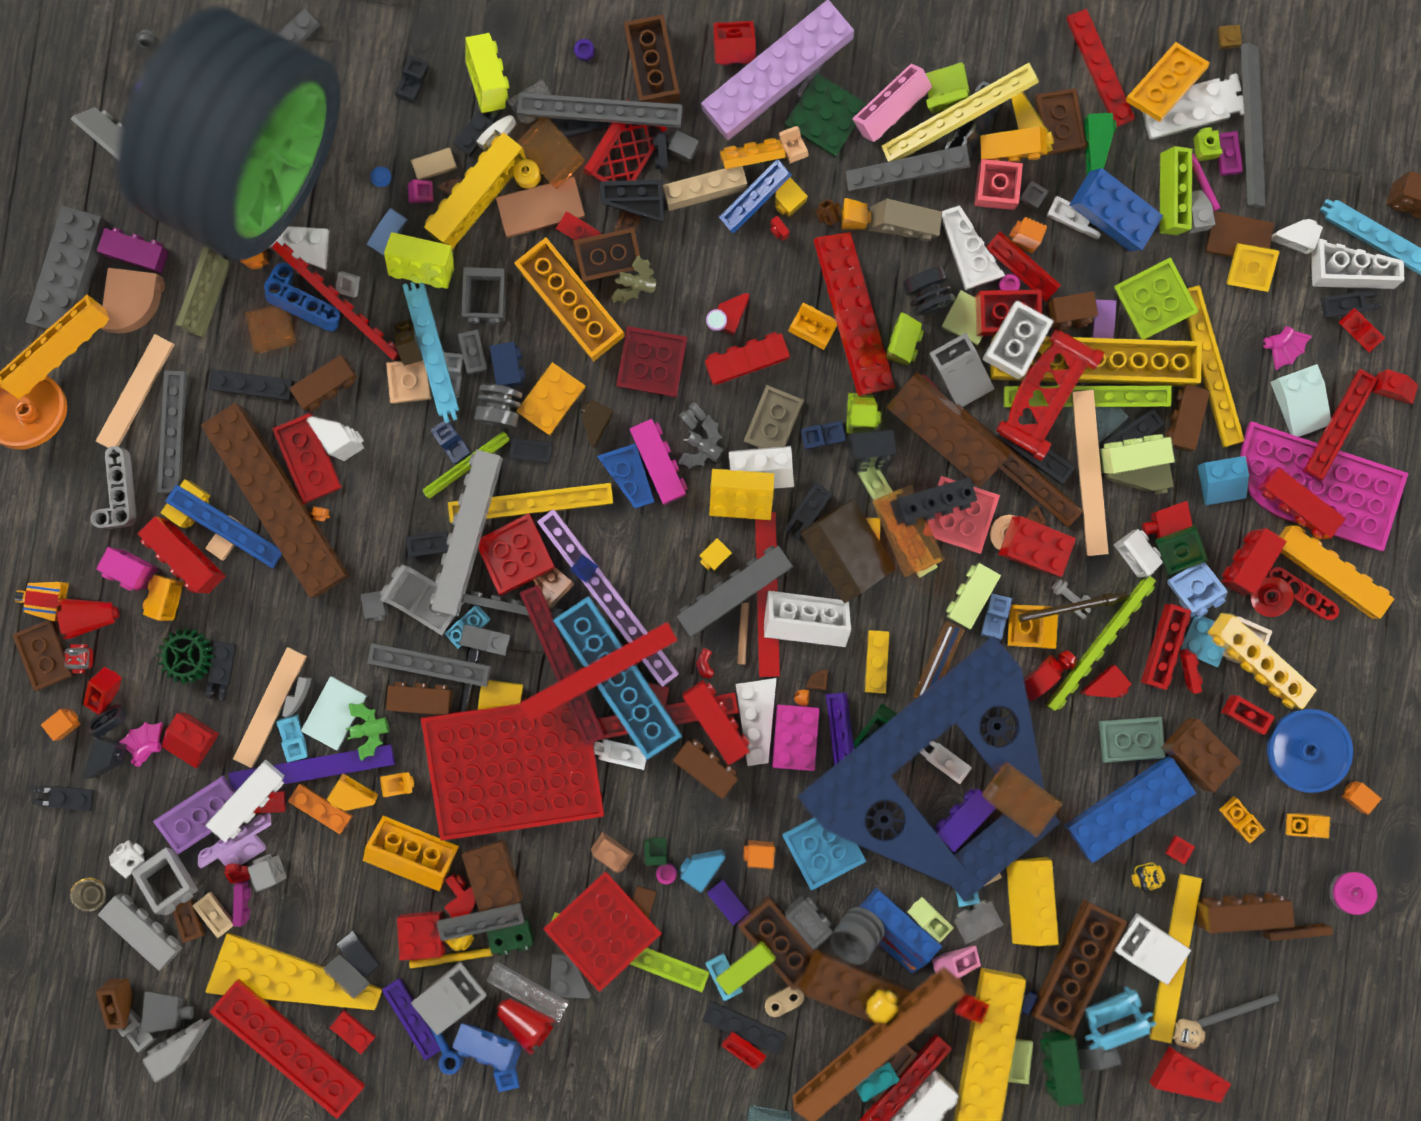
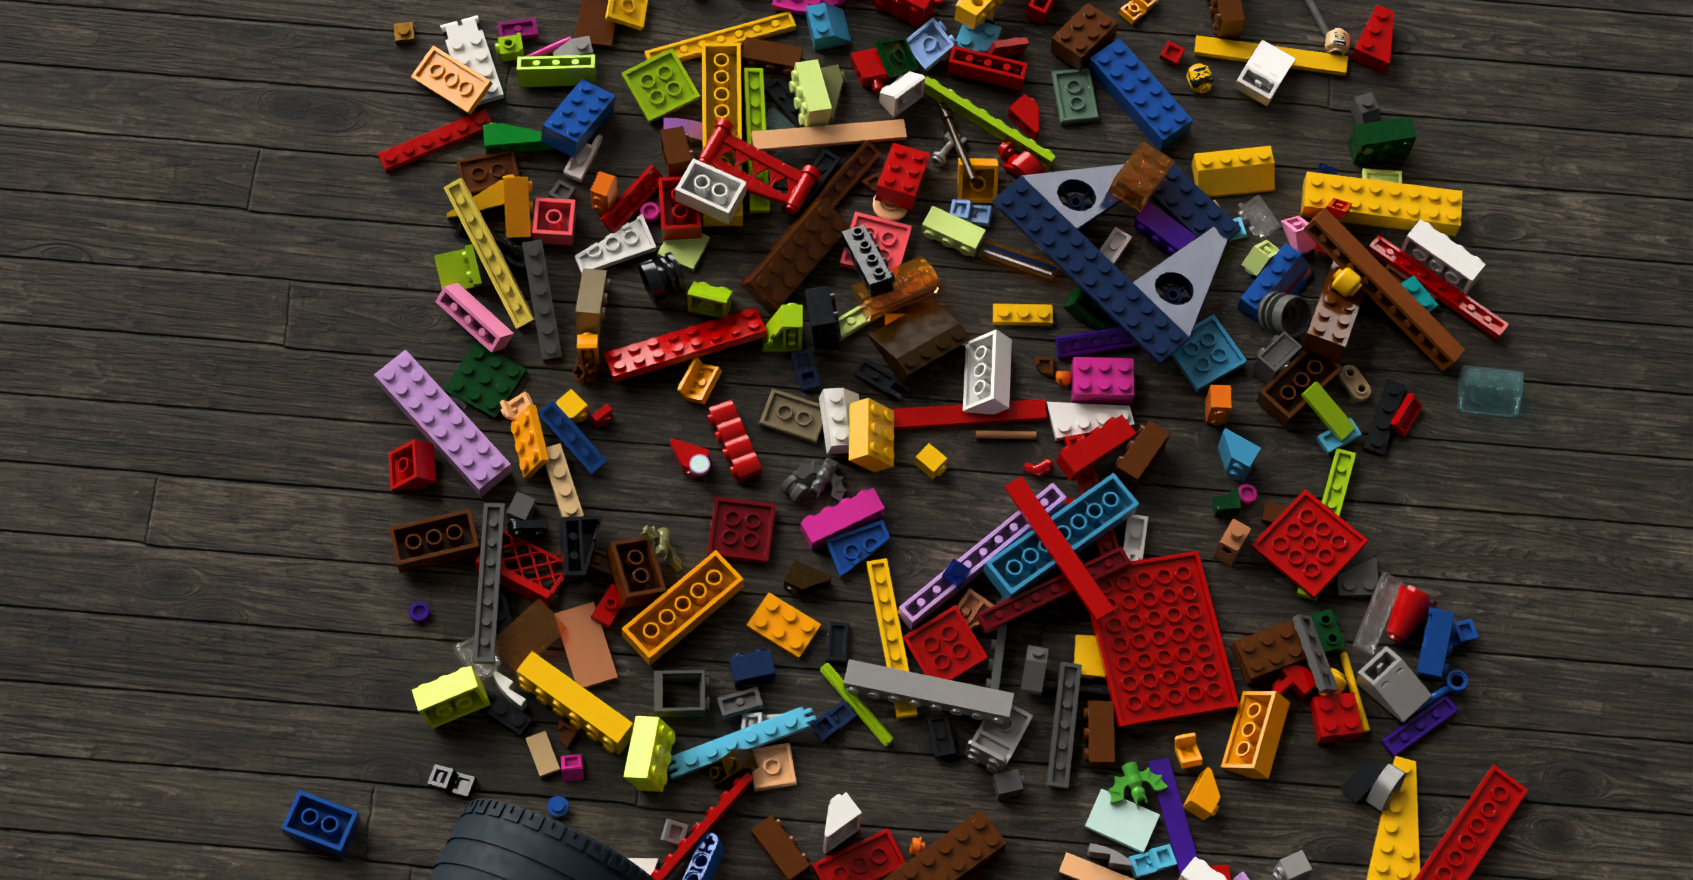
camera: 105 degrees left, 20 degrees down
orange plate [288,783,353,834] -> none
red plate [329,1010,376,1054] -> none
medium blue slope [367,208,408,255] -> none
medium azure slope [445,605,491,649] -> none
dark grey wheel [474,384,523,429] -> none
yellow head [513,159,541,189] -> none
dark grey brick [676,545,794,637] -> none
dark purple tile [707,879,749,925] -> none
light grey slope [929,333,994,407] -> none
reddish brown brick [1030,899,1127,1036] -> none
medium azure animal [1083,986,1156,1050] -> none
dark grey tile [1241,43,1265,208] -> none

